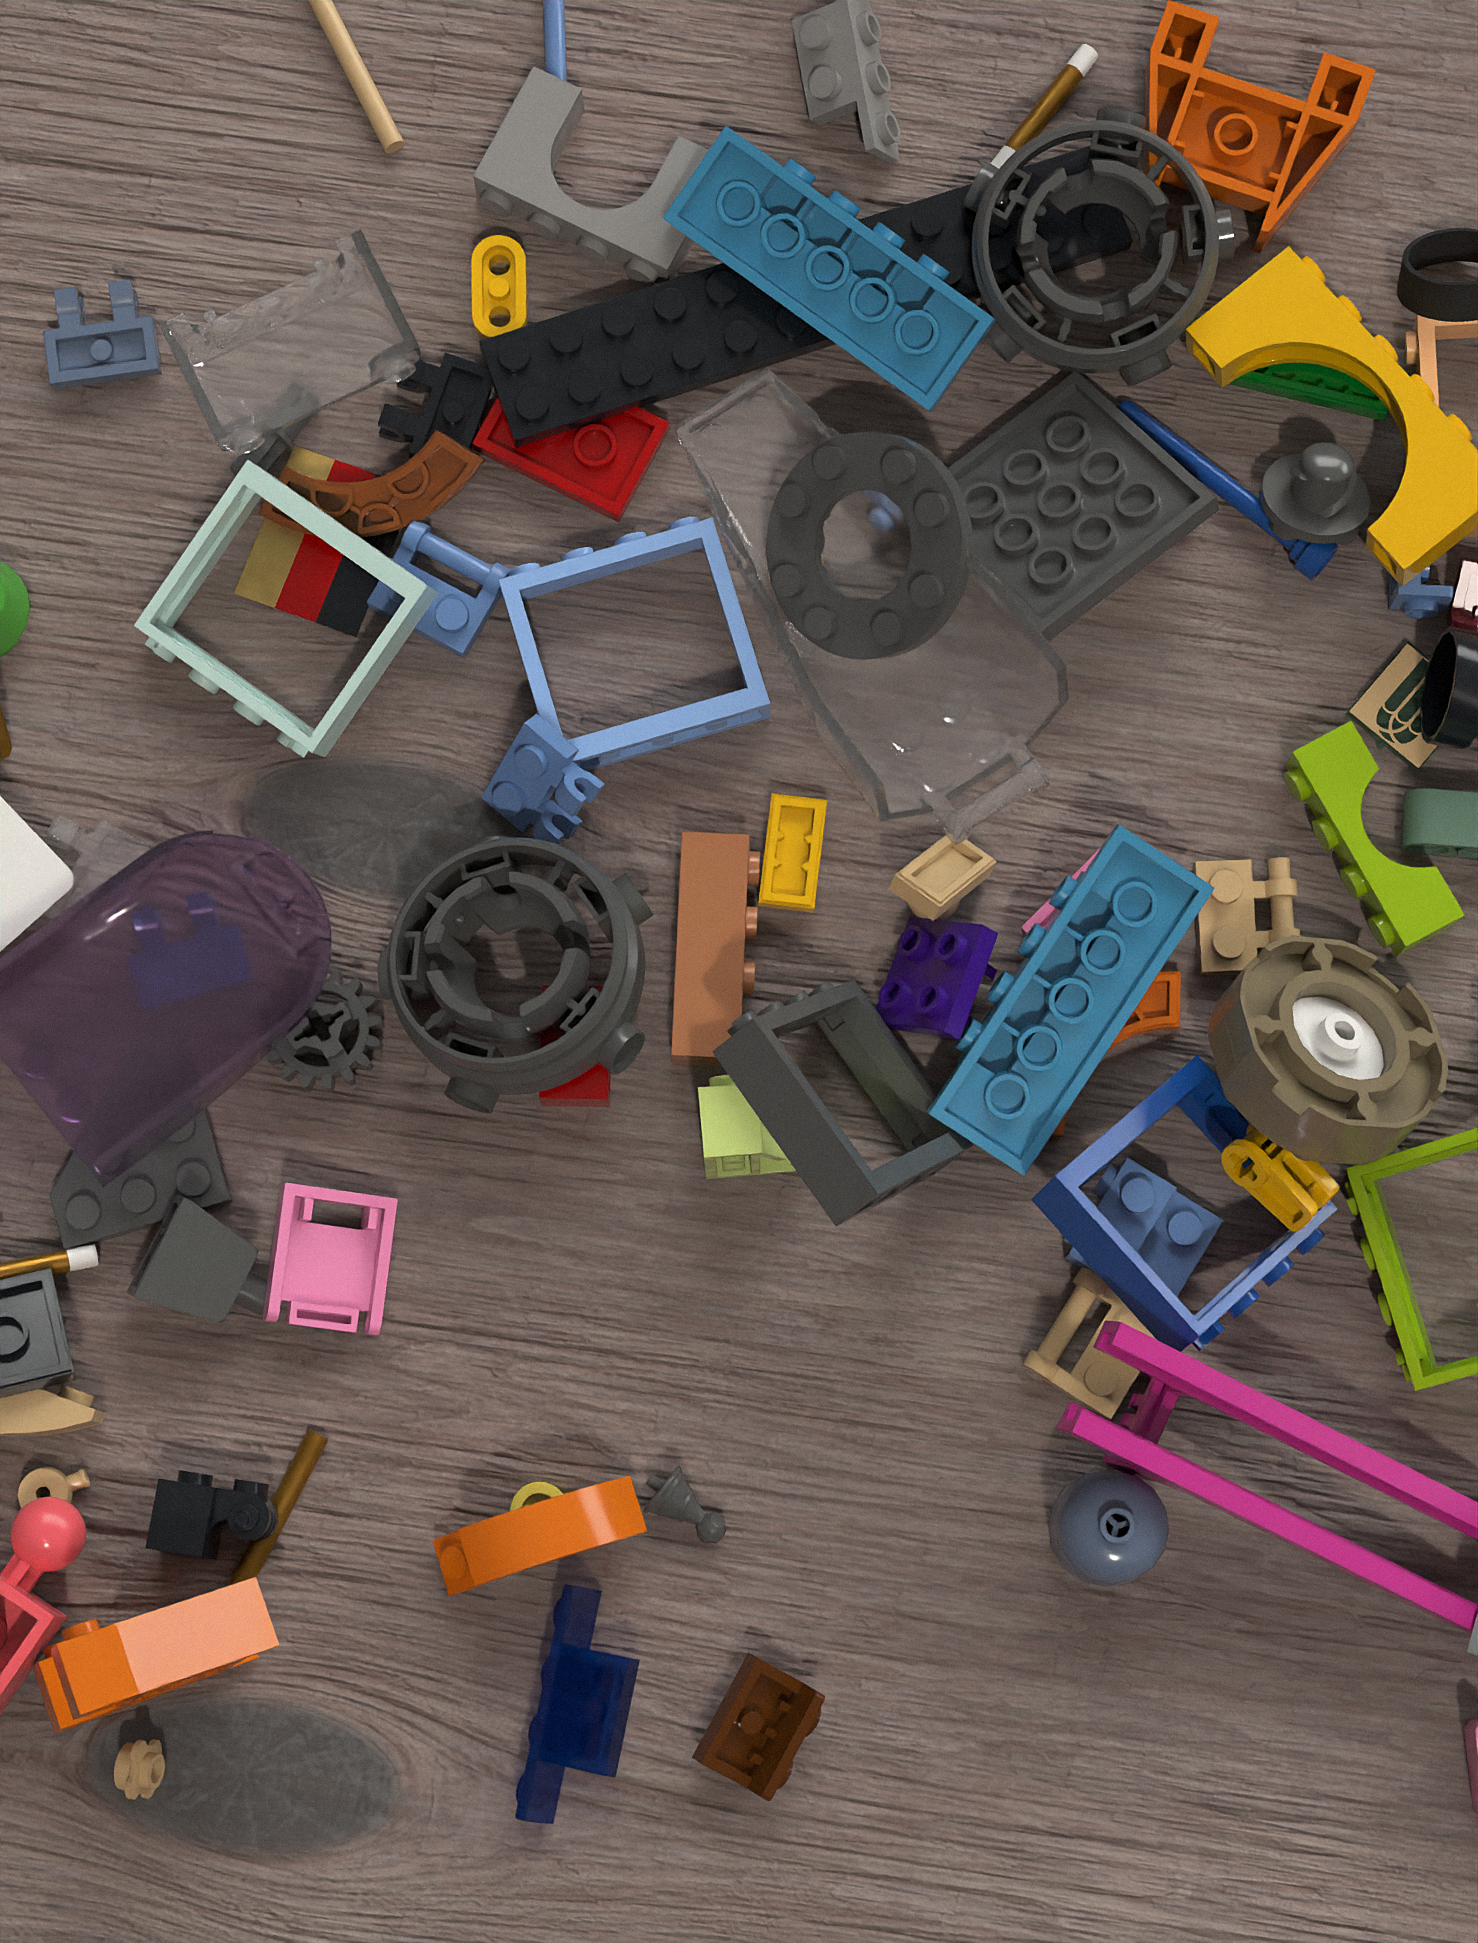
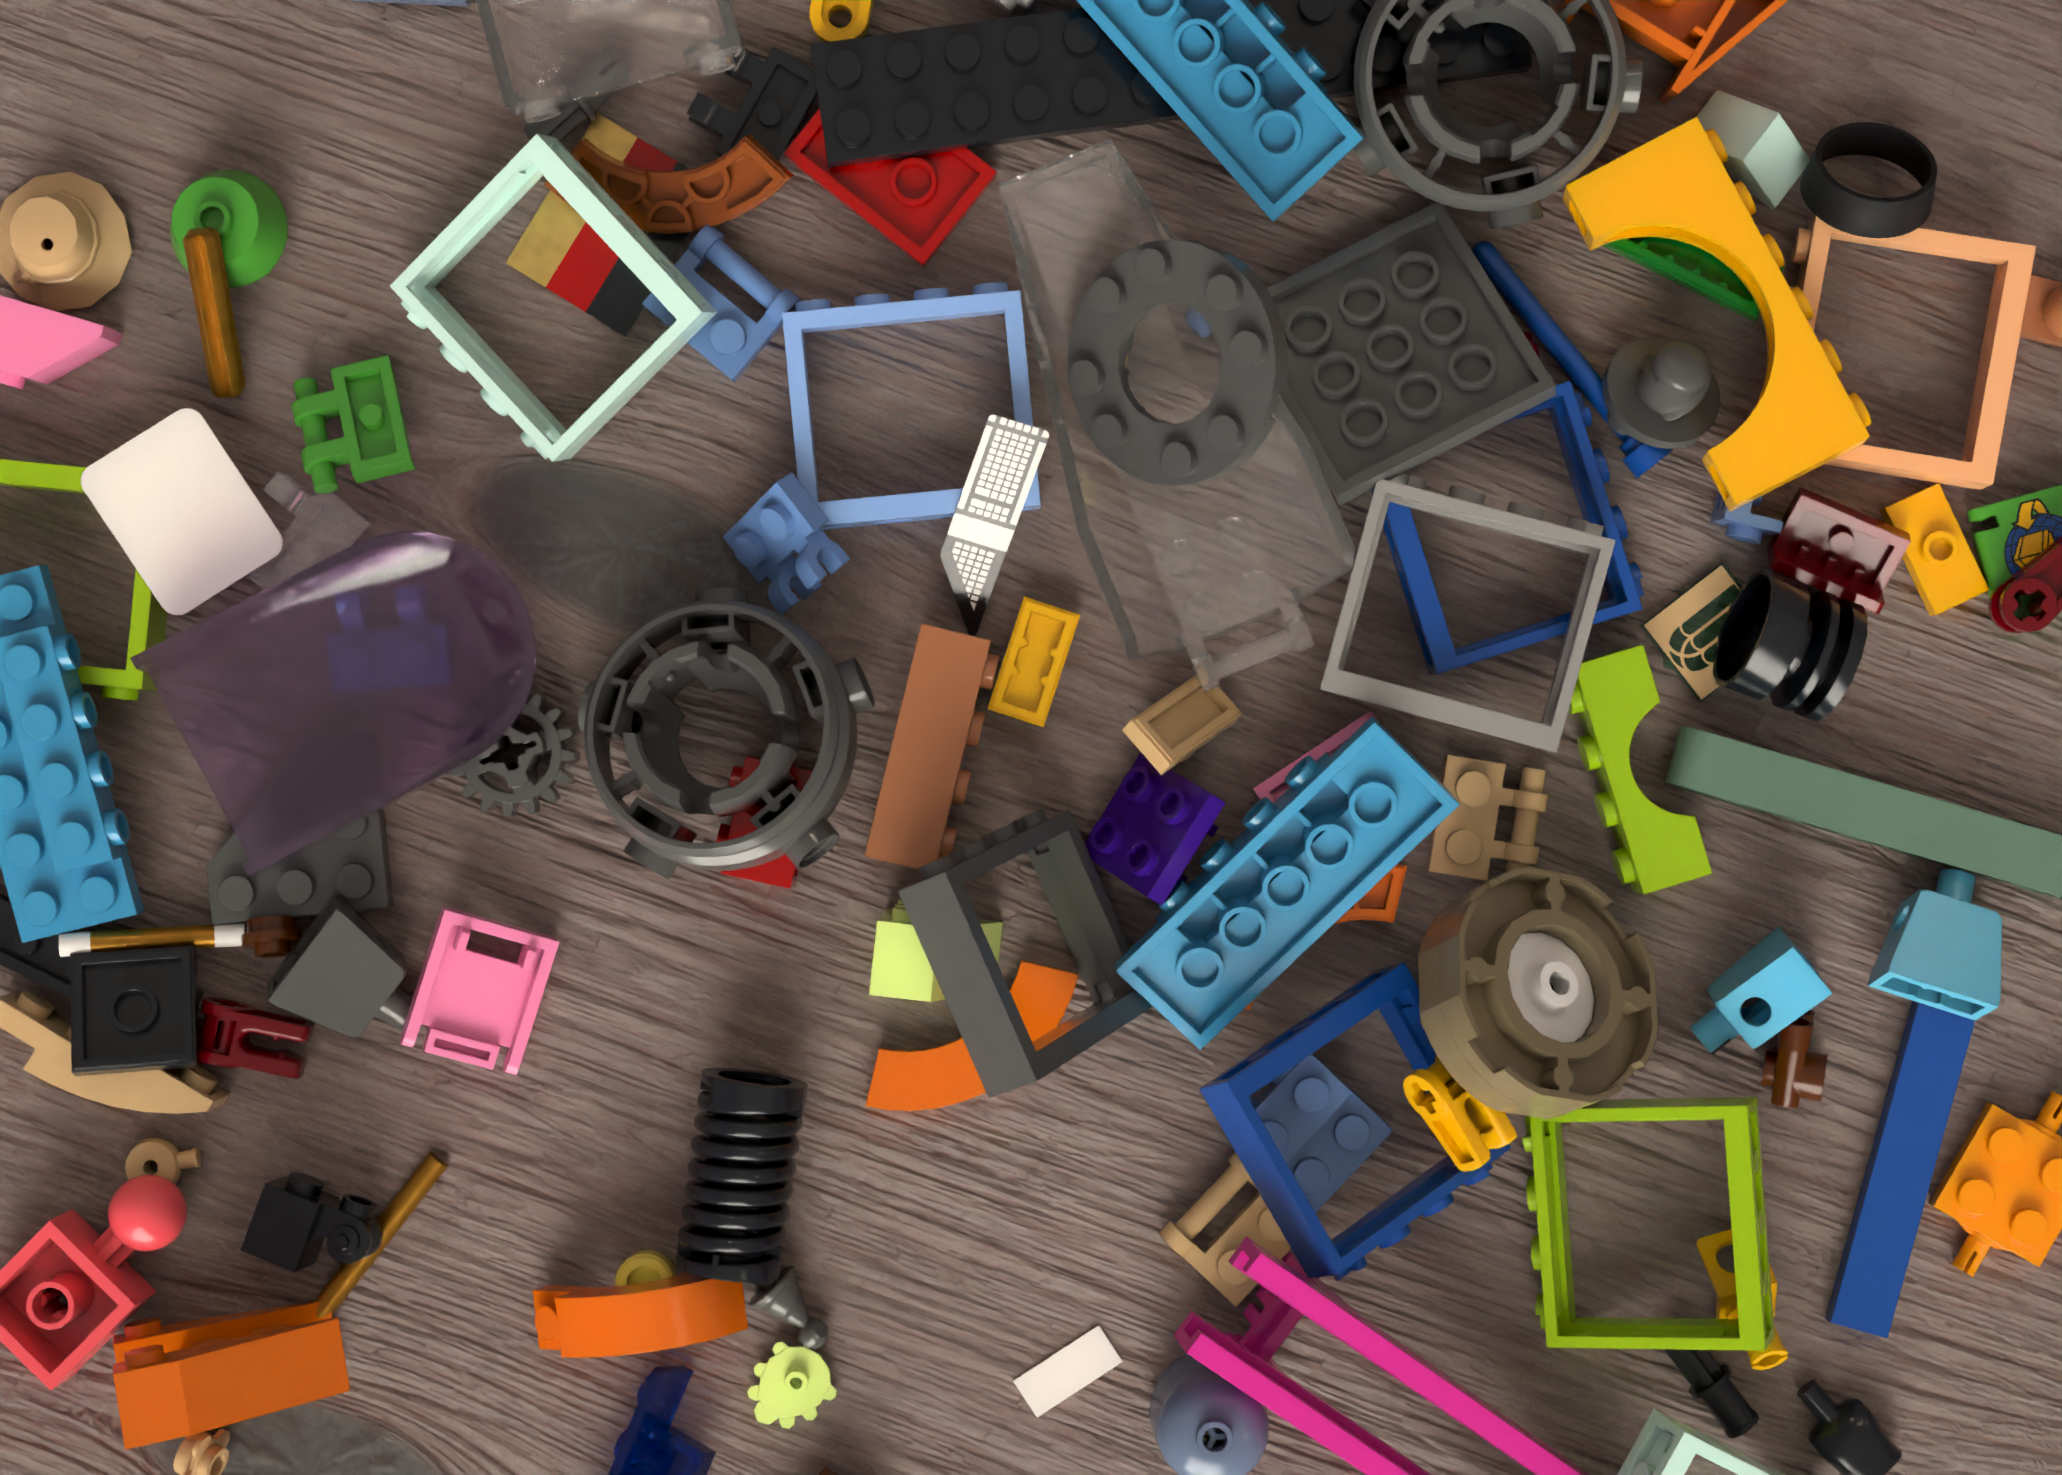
camera: 15 degrees right, 10 degrees up
none -> dark red piece [199,997,315,1079]
none -> reddish brown plate [241,915,302,958]
none -> bright green plate [291,355,416,494]
none -> black piece [674,1068,808,1283]
none -> yellowish green piece [747,1342,837,1429]
none -> orange tile [865,959,1079,1111]
none -> sticker [940,414,1049,636]
none -> white sticker [1013,1325,1123,1417]
none -> light grey window [1320,474,1616,753]
none -> blue window [1371,381,1644,675]
none -> light aqua slope [1696,90,1810,210]

